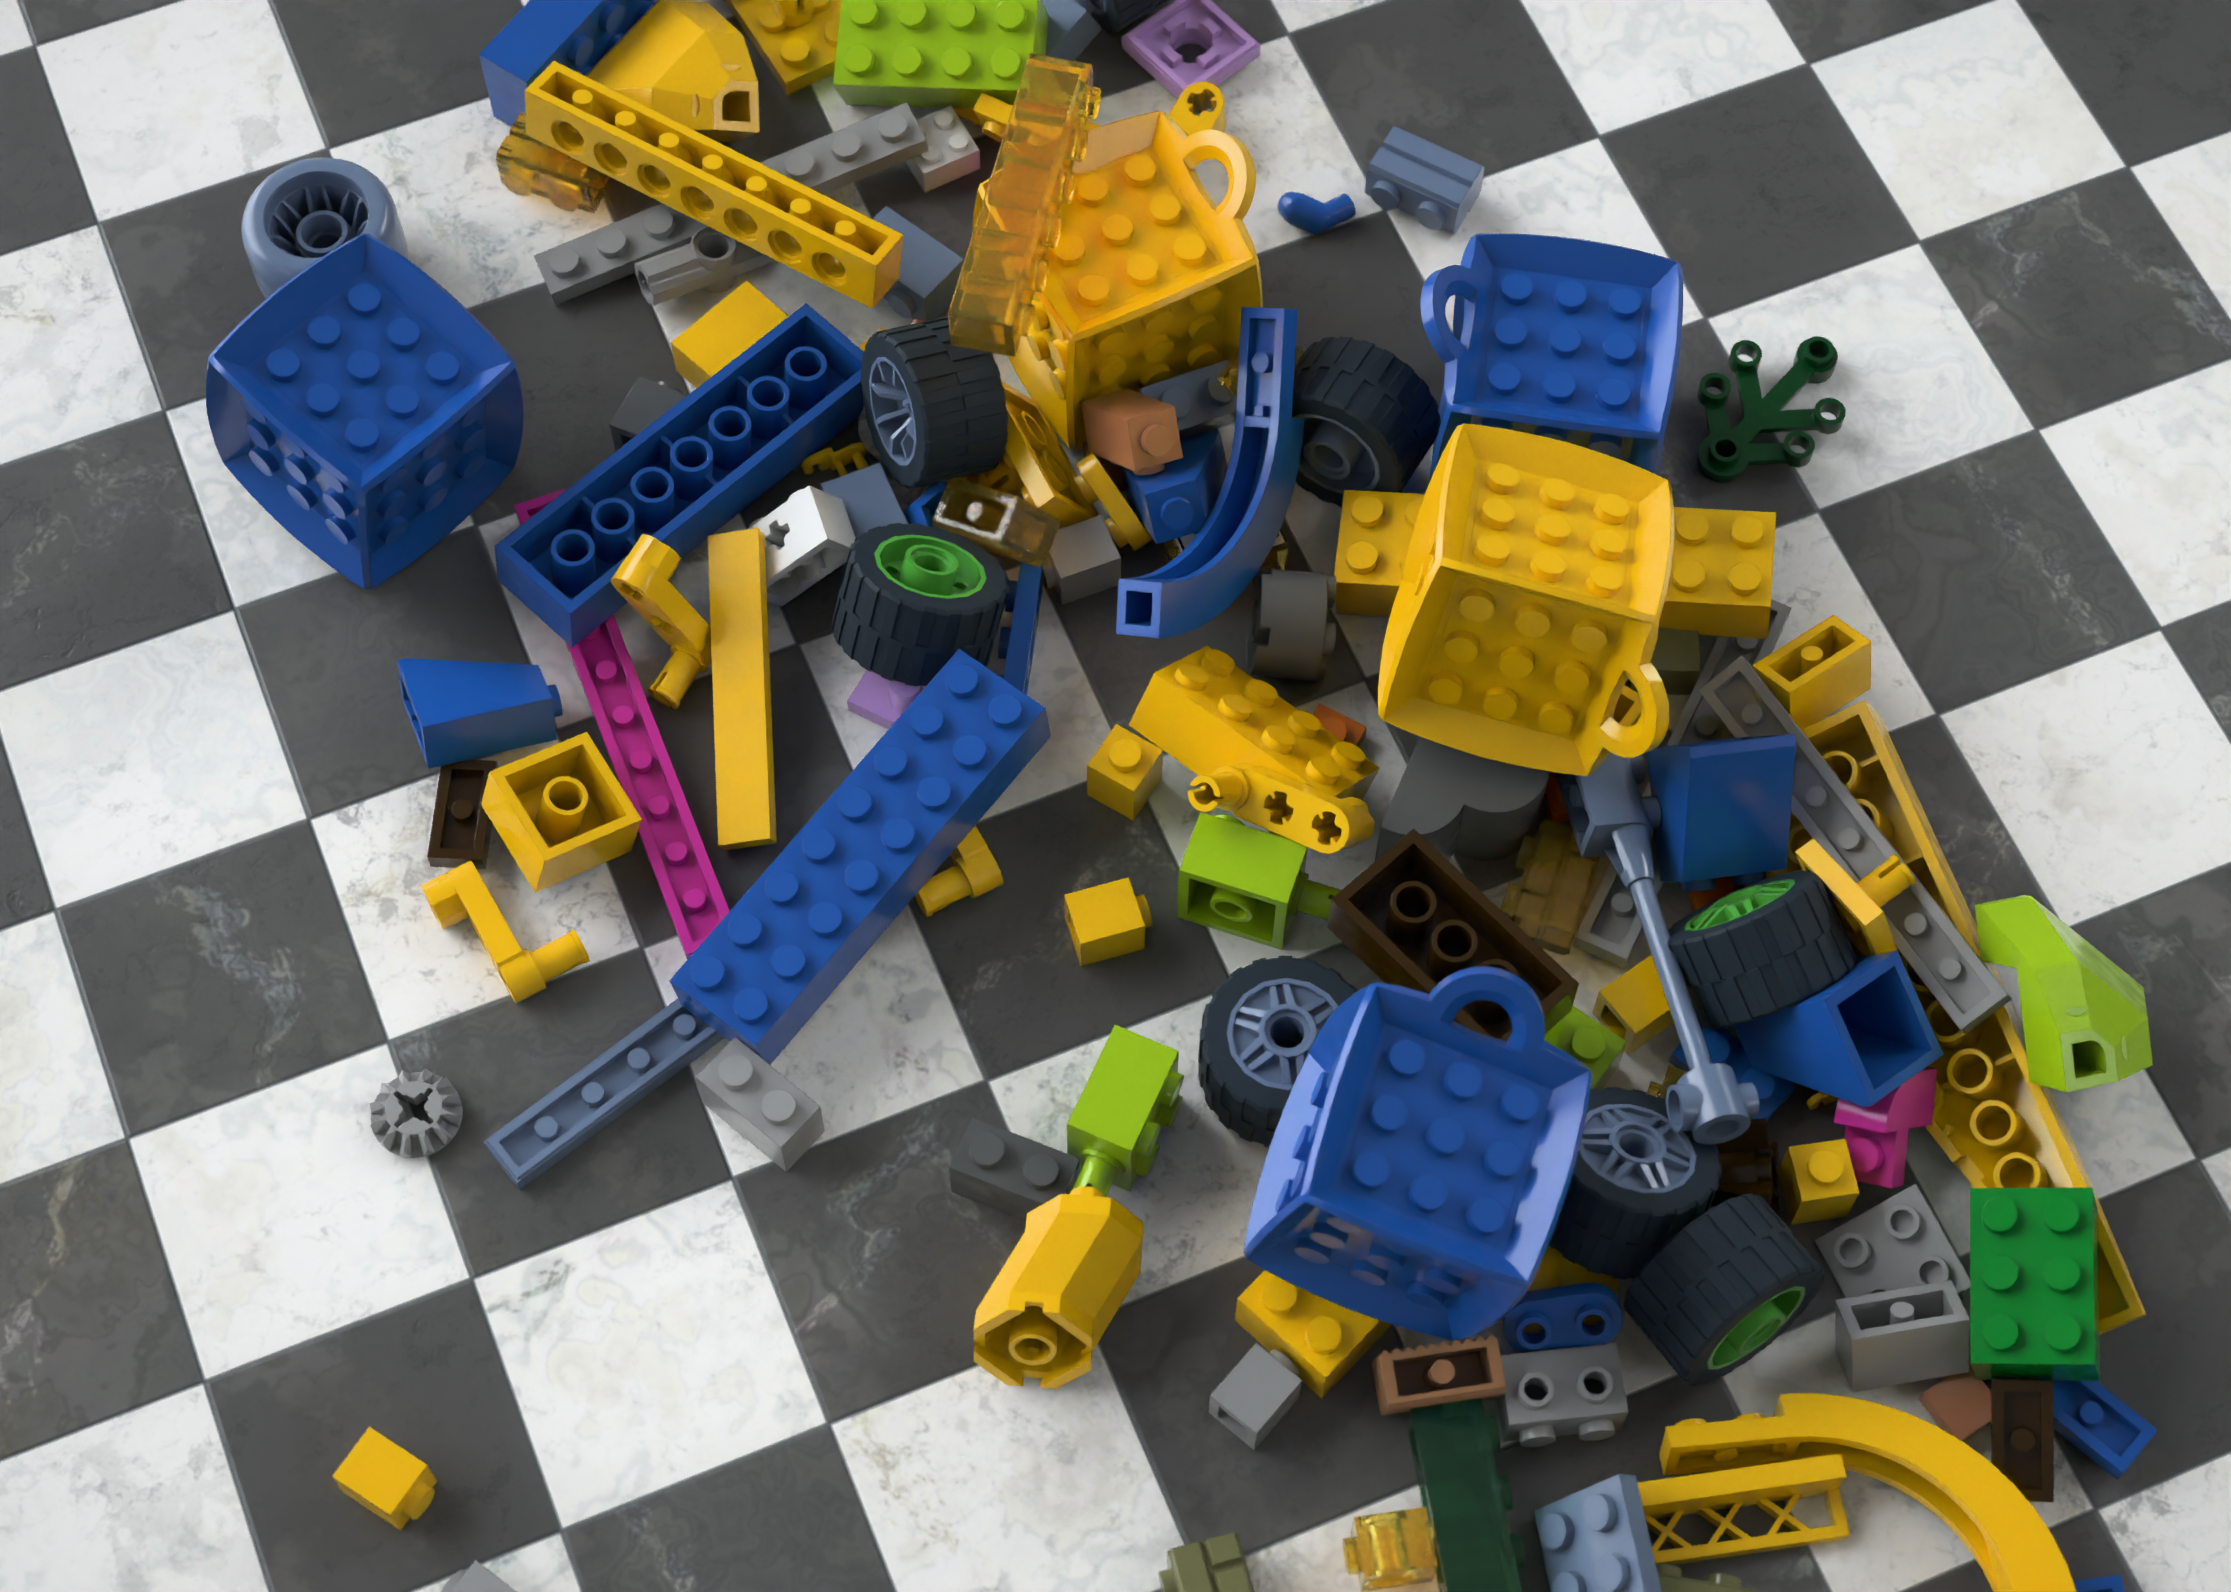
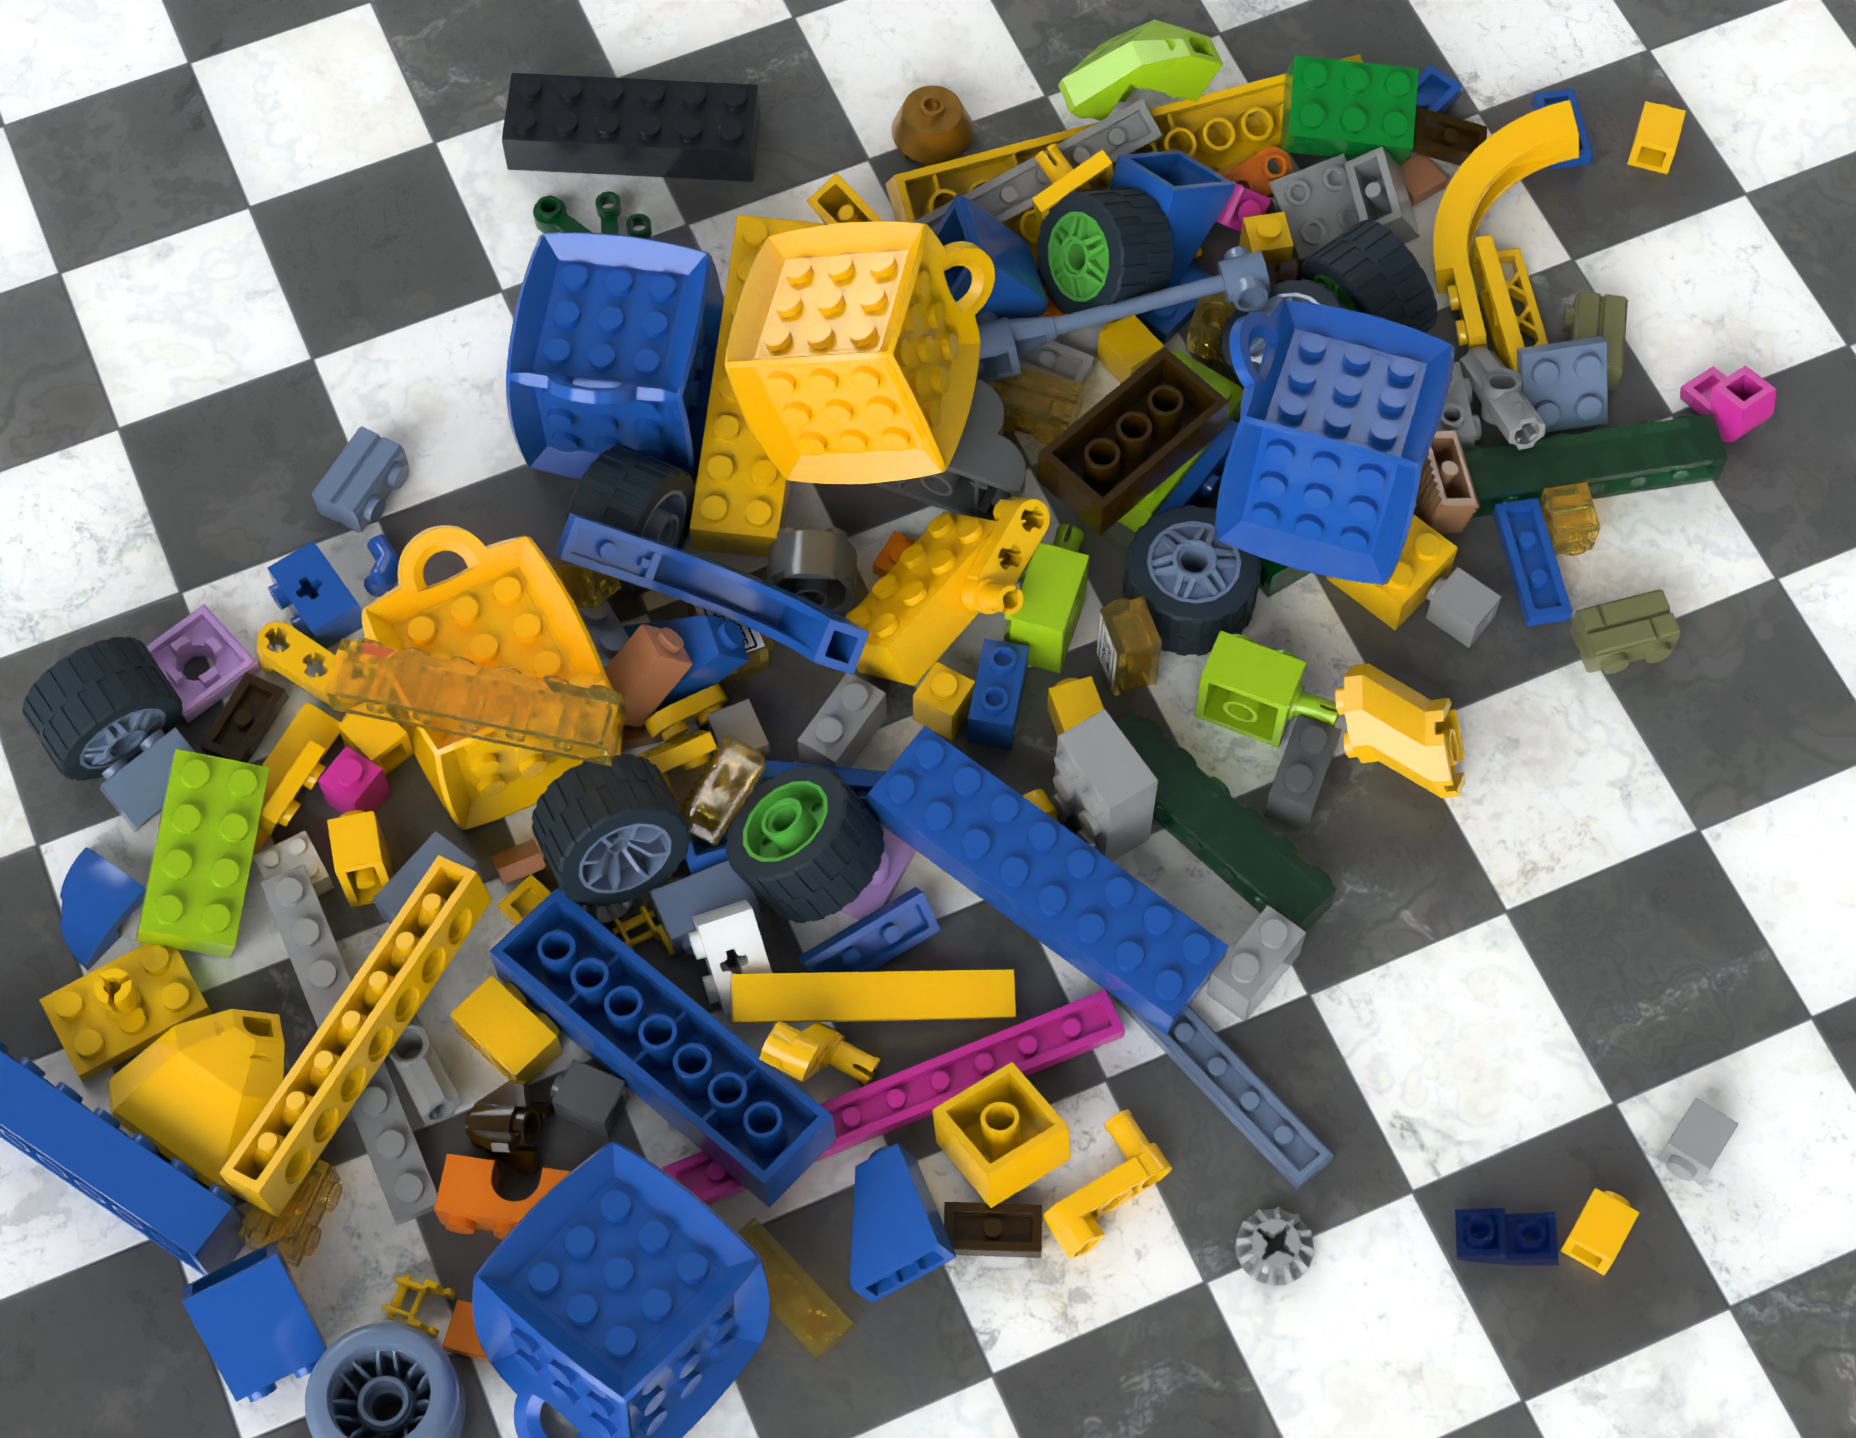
camera: 90 degrees left, 0 degrees up
none -> blue slope [182,1241,328,1402]
none -> dark brown plate [200,672,289,763]
none -> blue brick [267,541,363,649]
none -> yellow brick [327,810,393,908]
none -> yellow piece [381,1274,456,1338]
none -> orange arch [434,1154,571,1240]
none -> dark brown brick [465,1080,555,1174]
none -> black brick [502,73,760,182]
none -> clear yellow plate [738,1217,854,1361]
none -> light grey brick [797,673,887,768]
none -> blue plate [797,887,941,973]
none -> pearl gold cone [892,85,974,167]
none -> blue brick [967,639,1029,750]
none -> light grey brick [1051,709,1158,861]
none -> clear yellow brick [1096,597,1162,696]
none -> clear green brick [1116,710,1336,932]
none -> orange plate [1223,146,1293,197]
none -> clear blue slope [1455,1208,1559,1266]
none -> light grey piece [1459,345,1545,450]
none -> blue plate [1493,498,1572,627]

